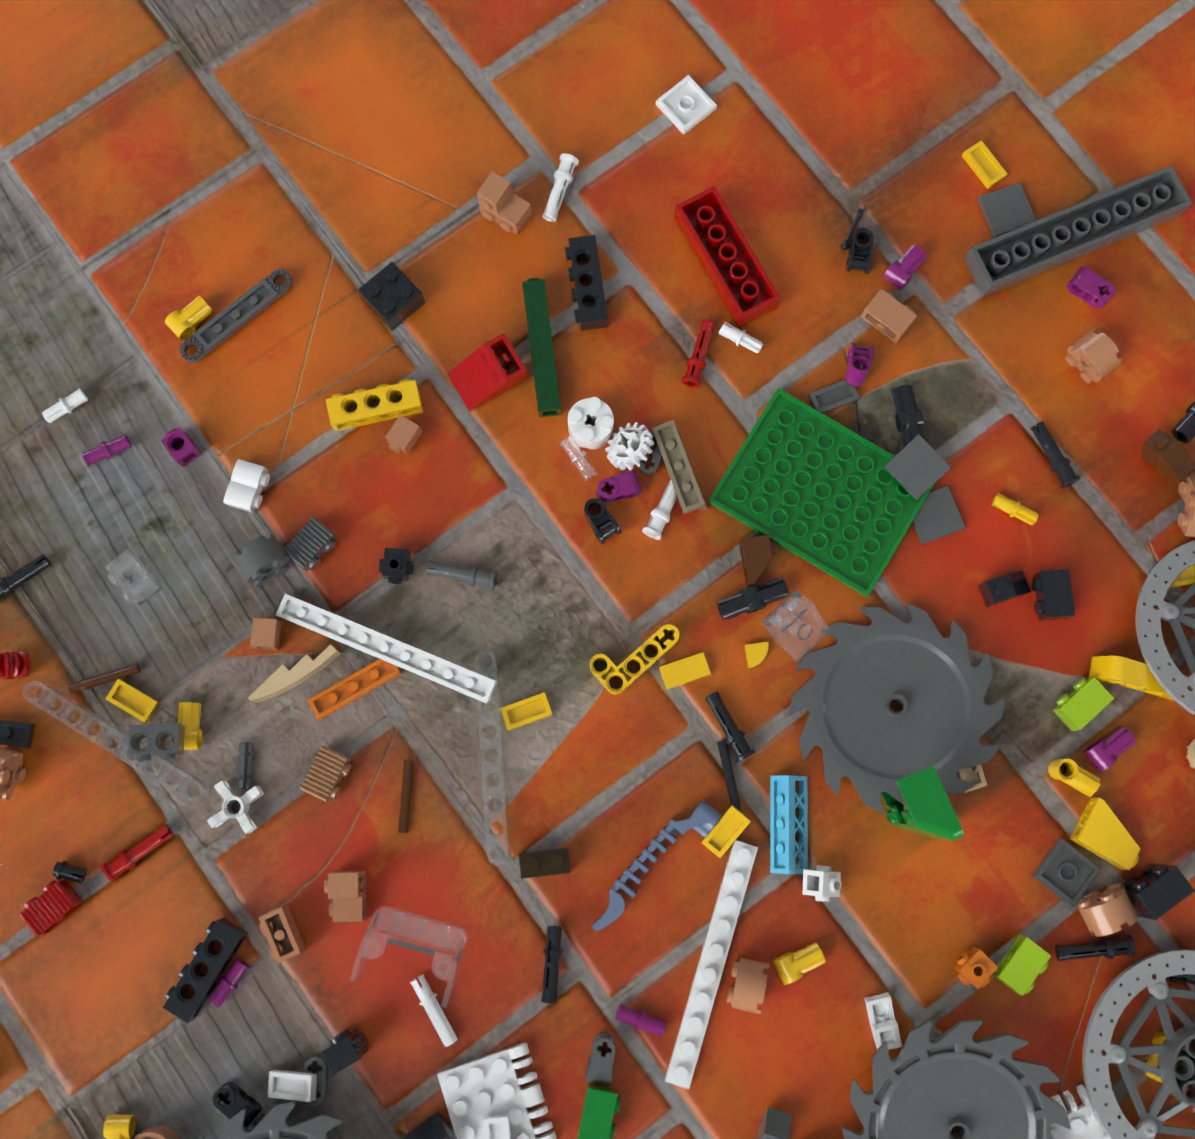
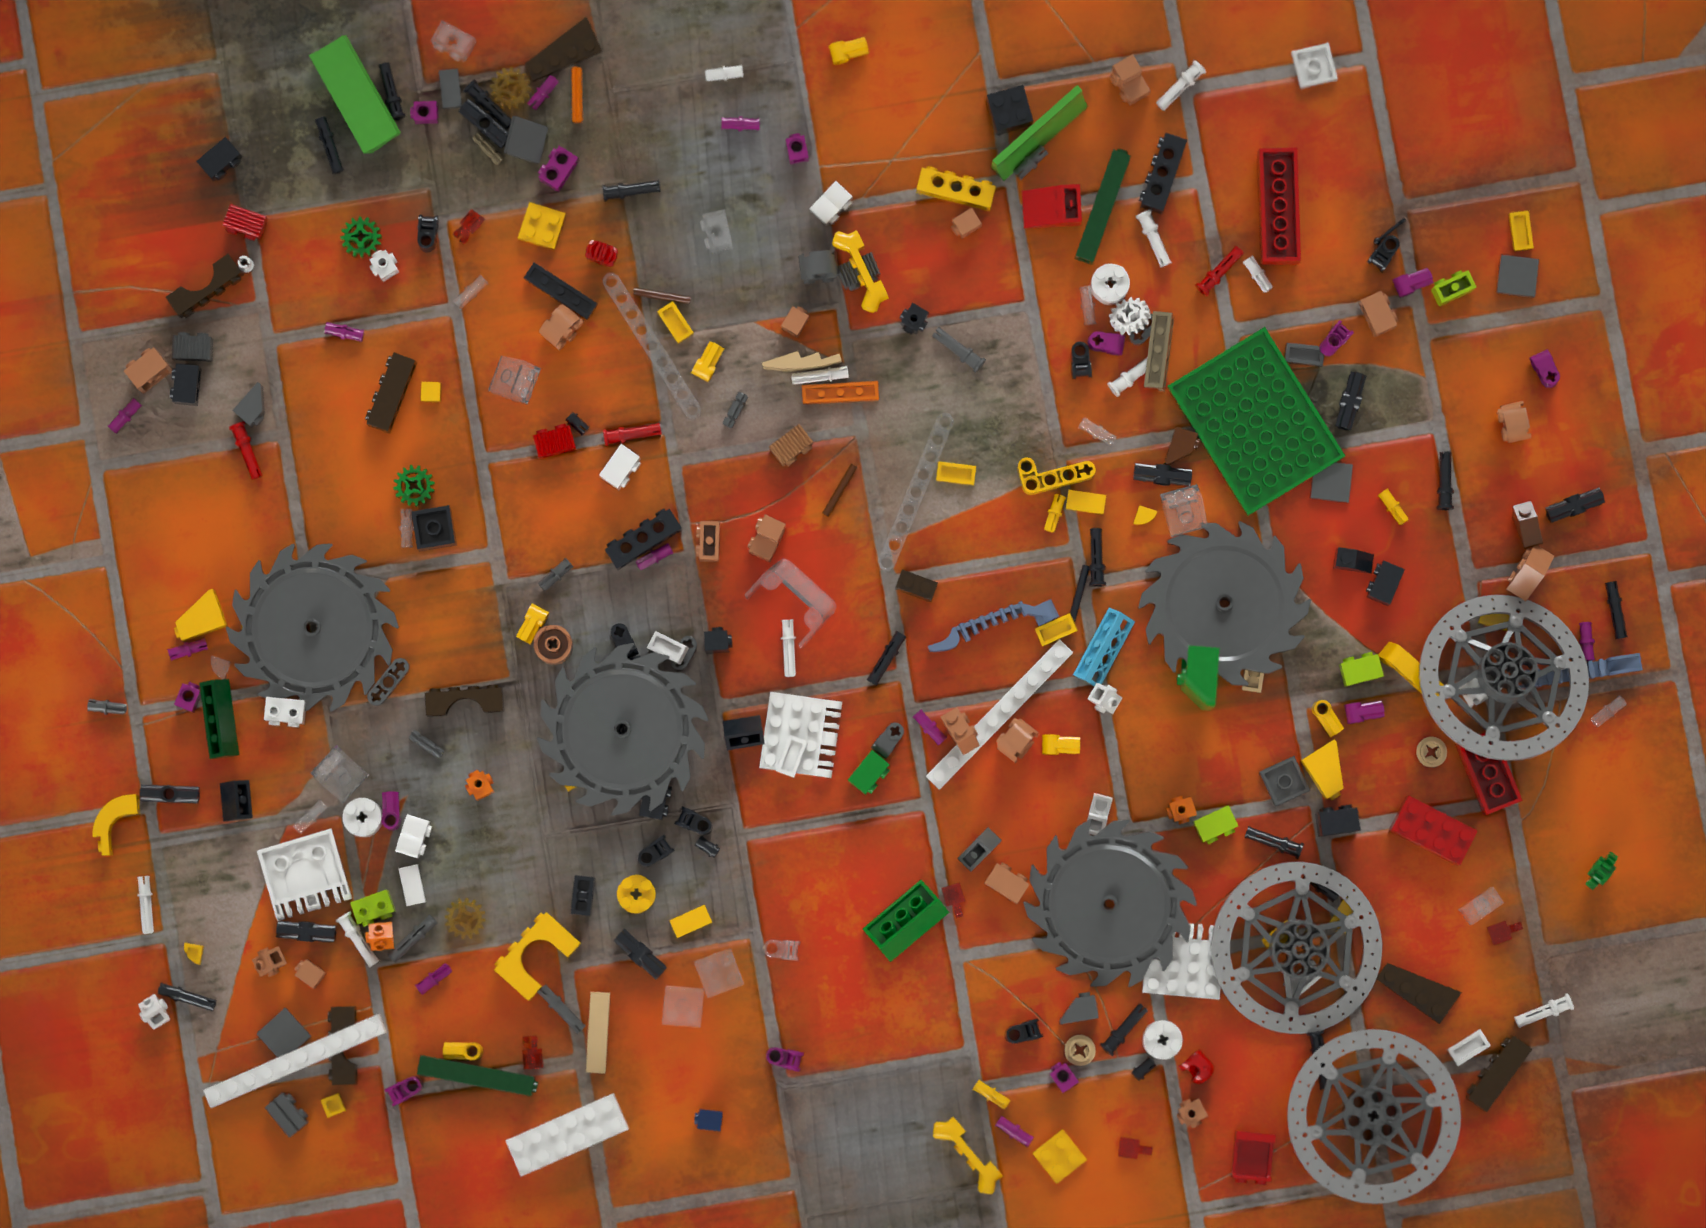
camera: 25 degrees right, 5 degrees up
dark grey brick [128,723,185,761] -> none
dark grey plate [180,269,293,363] -> none
white pin [207,780,265,834] -> none
white plate [276,594,497,704] -> none
dark grey tile [884,434,951,500] -> none
dark grey brick [964,165,1192,297] -> none
nougat brick [1077,883,1138,936] -> none
none -> dark grey axle [538,558,573,591]
none -> white brick [599,444,641,490]
none -> white axle [791,366,849,385]
none -> yellow plate [832,230,889,313]
none -> nougat brick [941,707,980,755]
none -> bright green arch [991,85,1088,181]
none -> dark grey pin [1013,145,1049,180]
none -> yellow axle [1044,494,1066,532]
none -> clear pin [1078,417,1117,447]
none -> white pin [1135,209,1172,268]
none -> lime brick [1431,270,1476,307]

